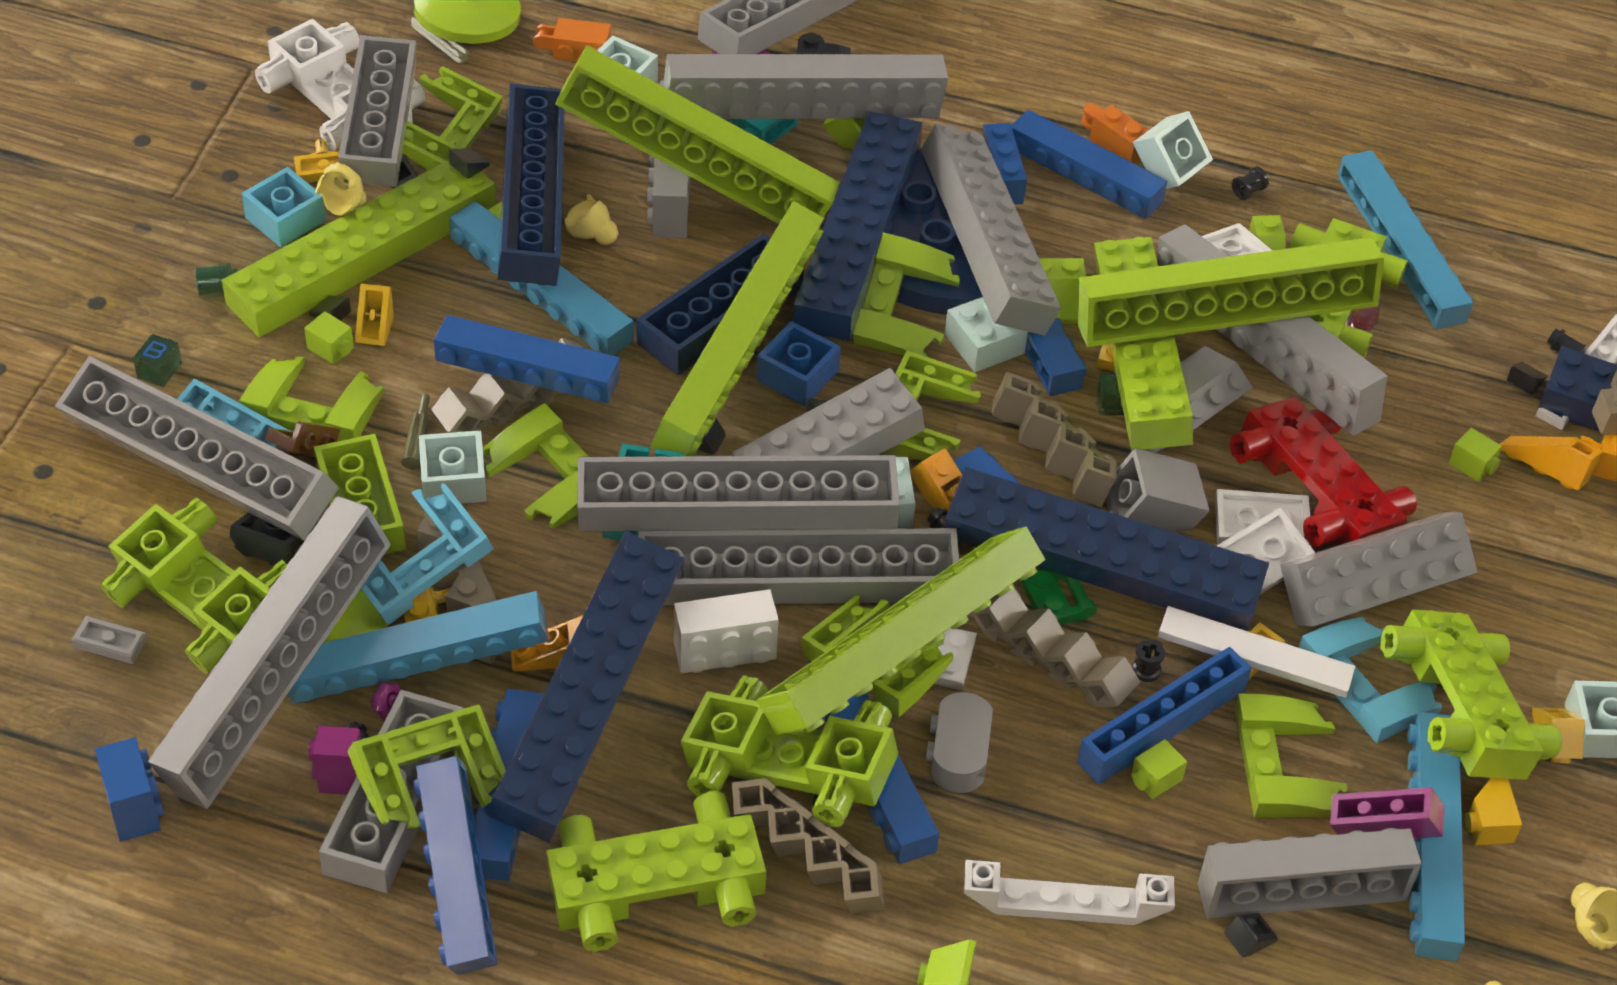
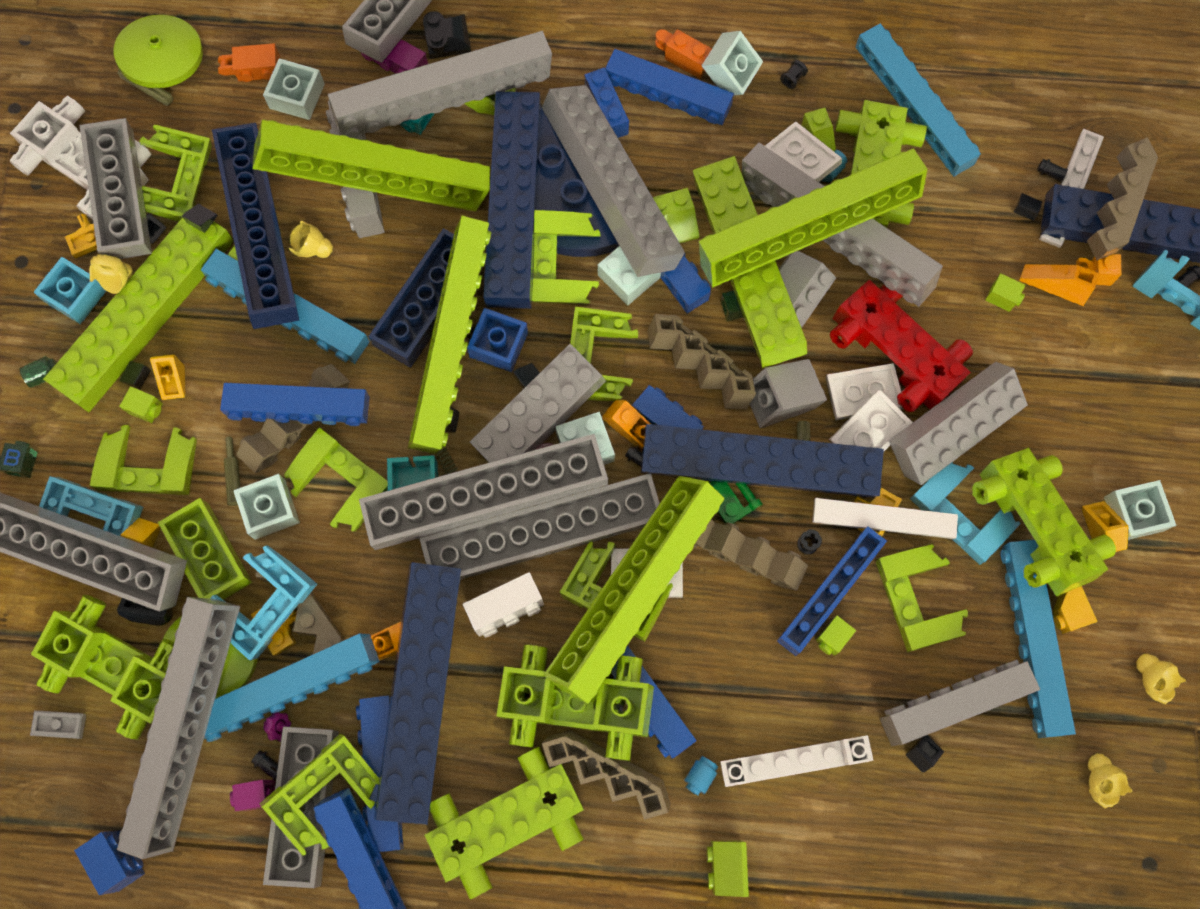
camera: 10 degrees left, 25 degrees up
reddish brown bracket [265,421,340,458] -> none
light grey brick [926,692,993,793] -> none
magenta brick [1330,787,1445,839] -> none
none -> dark azure brick [684,756,718,796]

